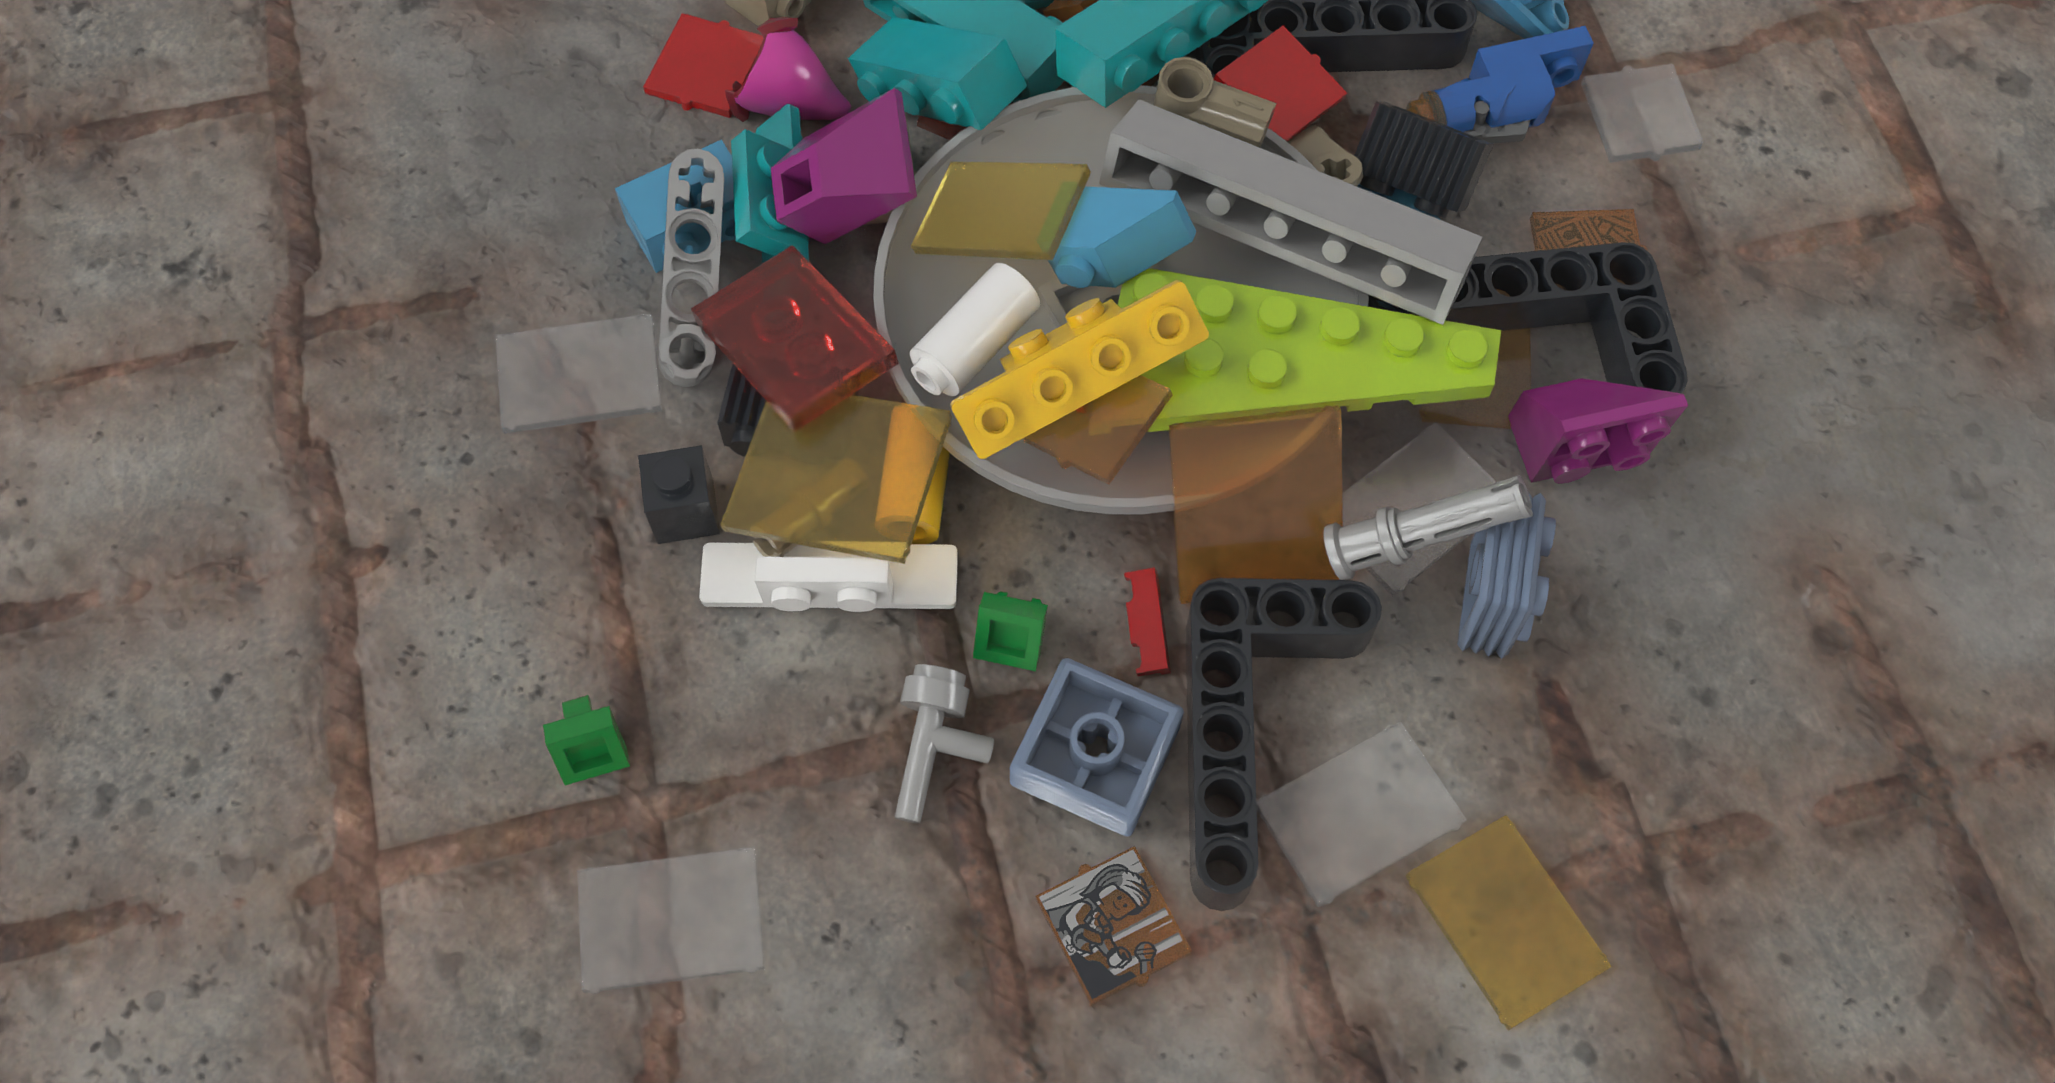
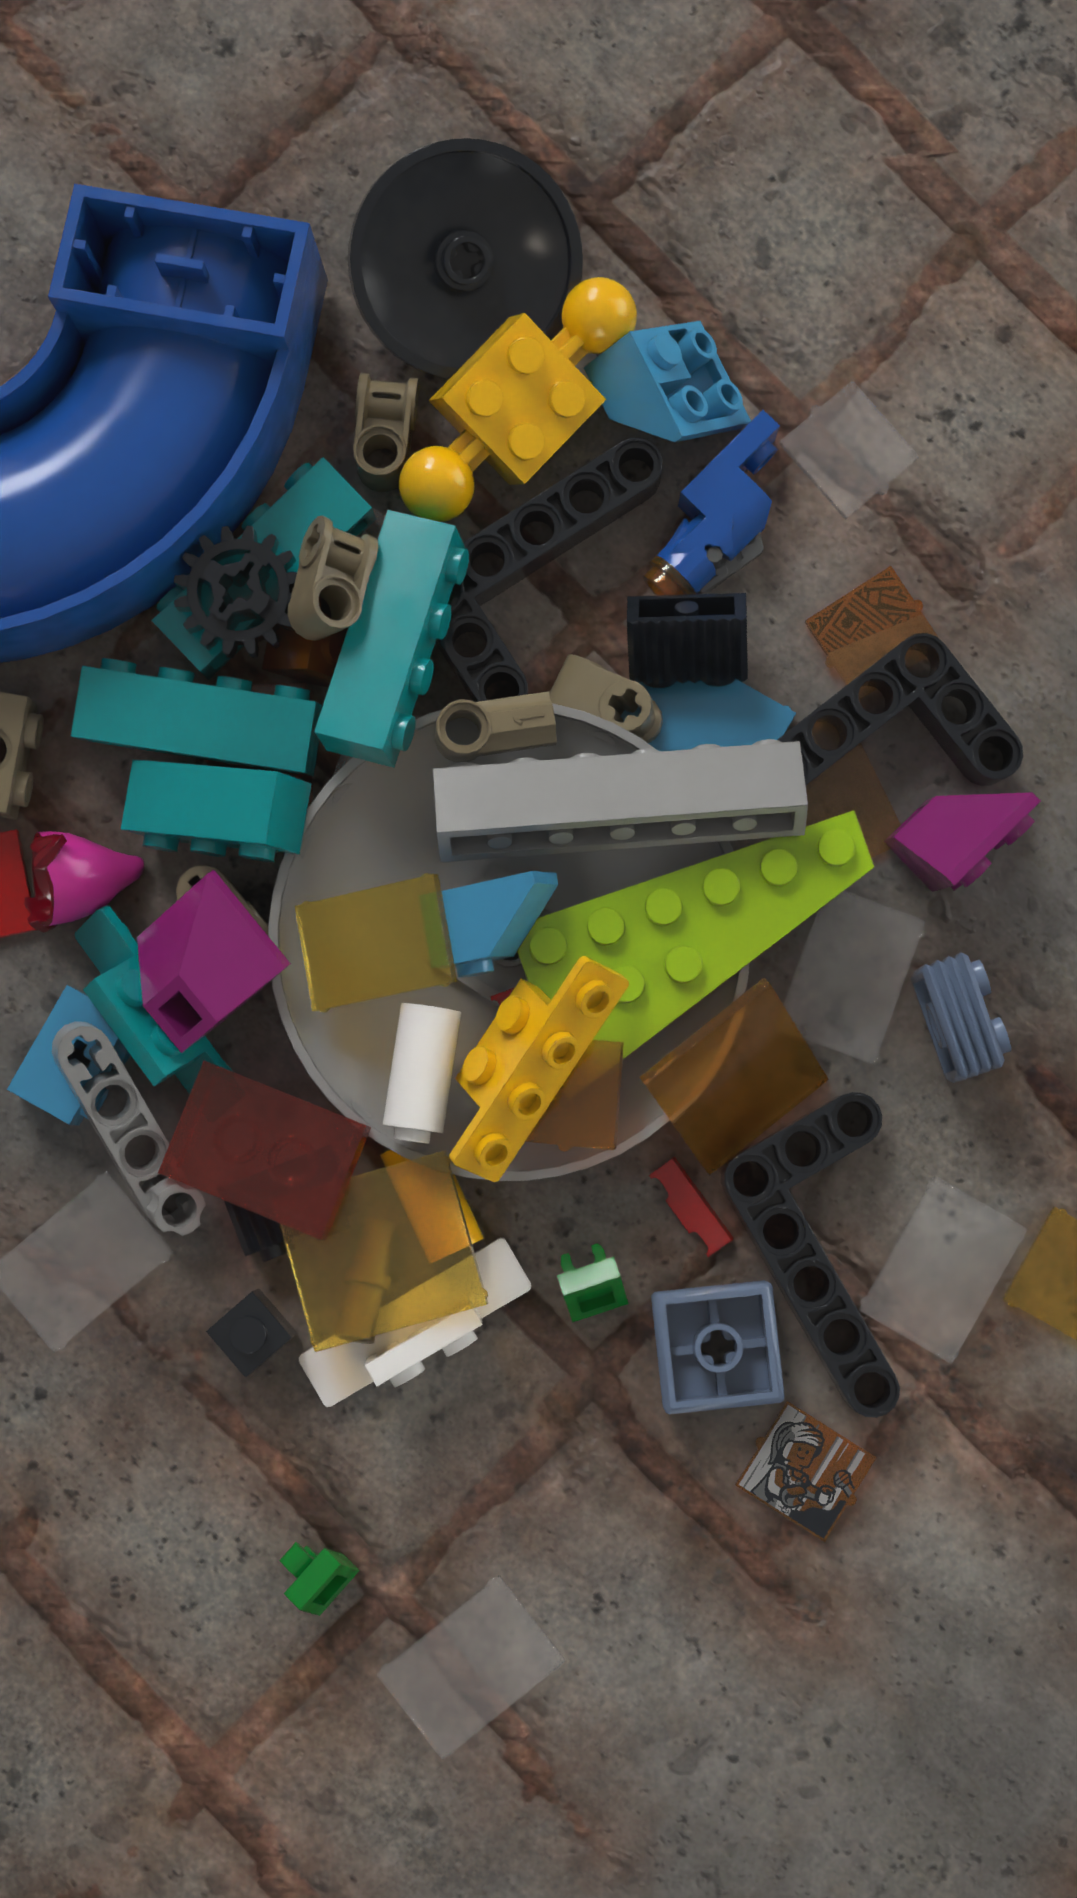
camera: 30 degrees left, 20 degrees up
light grey piece [894,664,994,823] -> none
red piece [1213,26,1347,142] -> none
light grey pin [1324,475,1533,580] -> none

